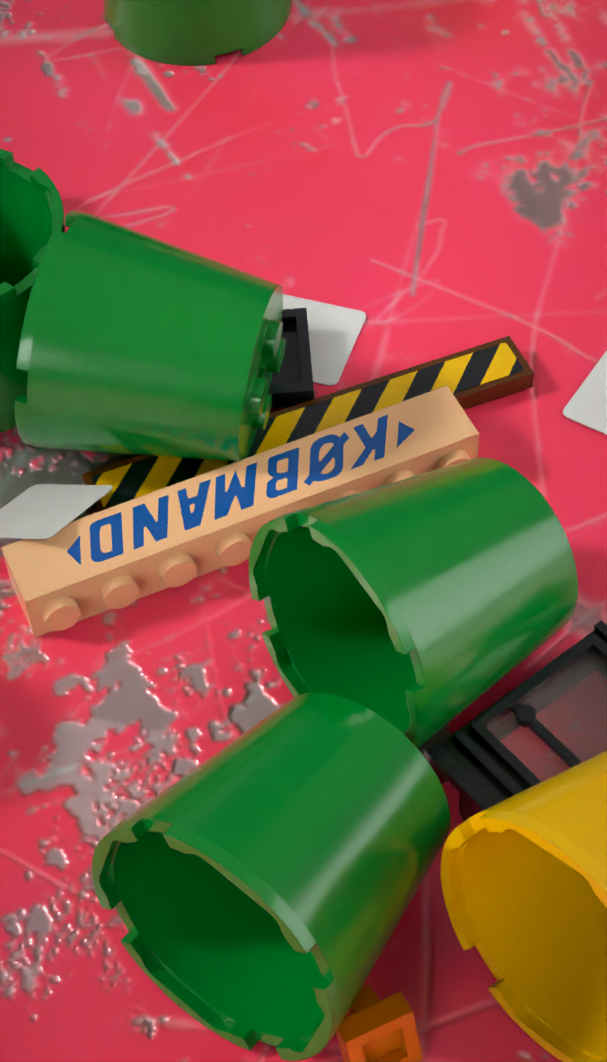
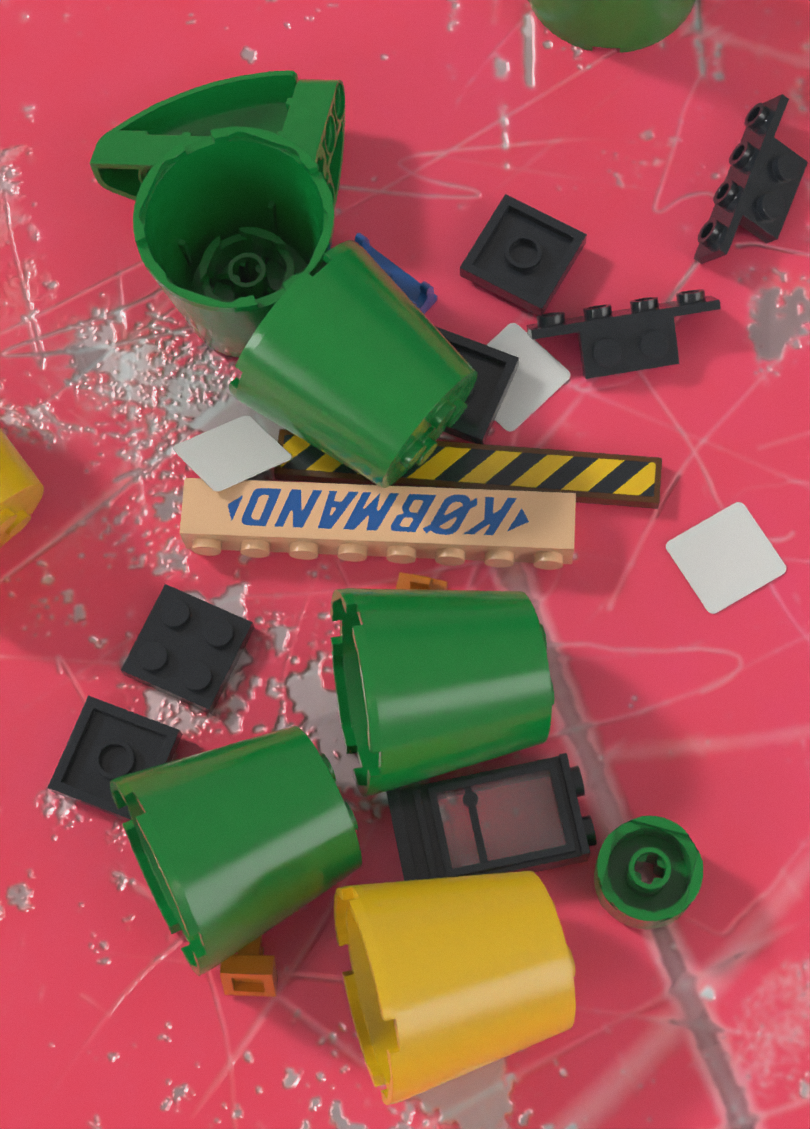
camera: 30 degrees right, 20 degrees up
none -> black plate [47,696,183,821]
none -> black plate [121,584,255,714]
none -> black plate [460,194,587,315]
none -> black bracket [526,289,721,379]
none -> black bracket [694,94,808,264]

